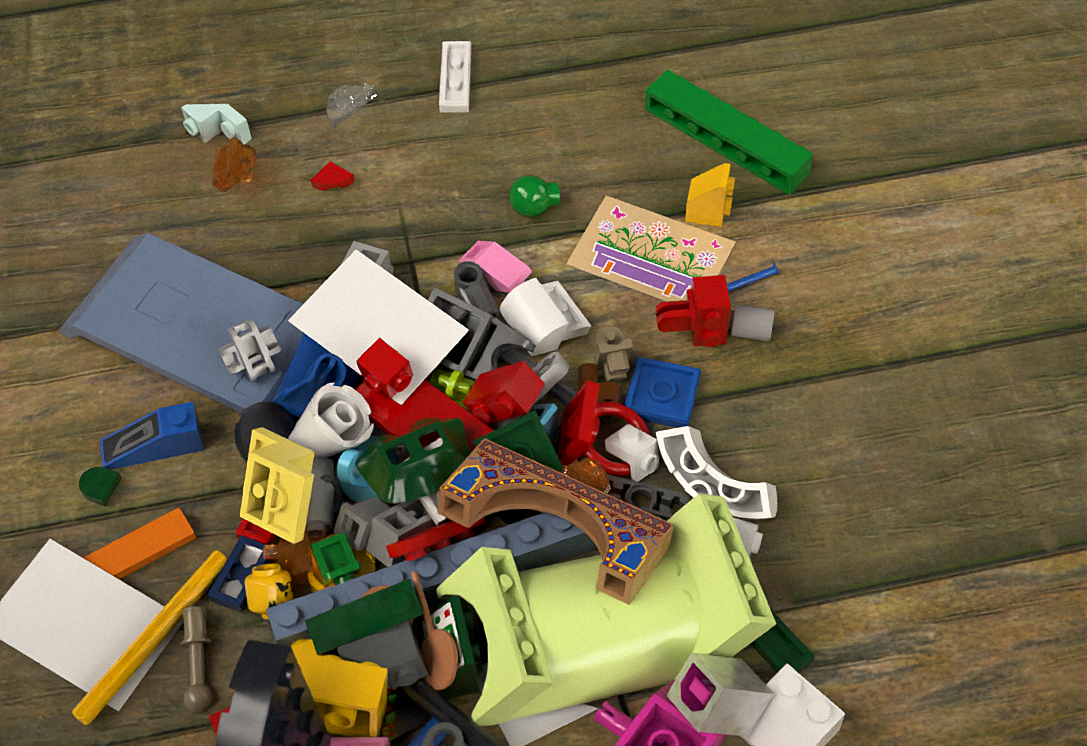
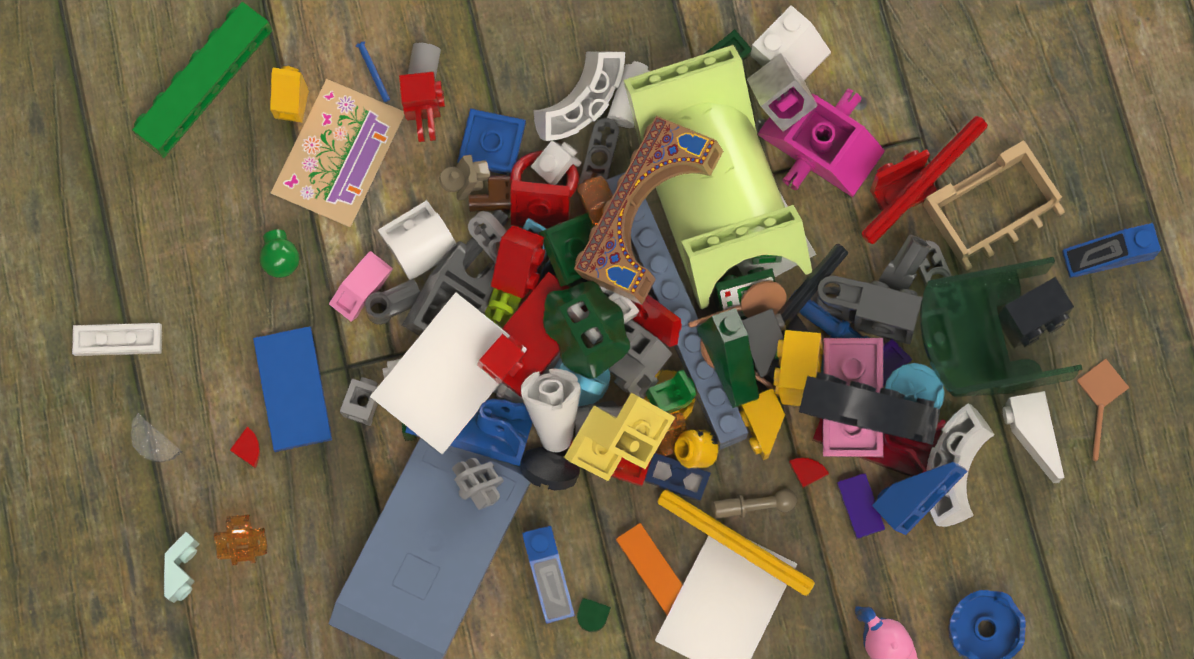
camera: 90 degrees left, 20 degrees up
none -> blue tile [253,326,333,452]

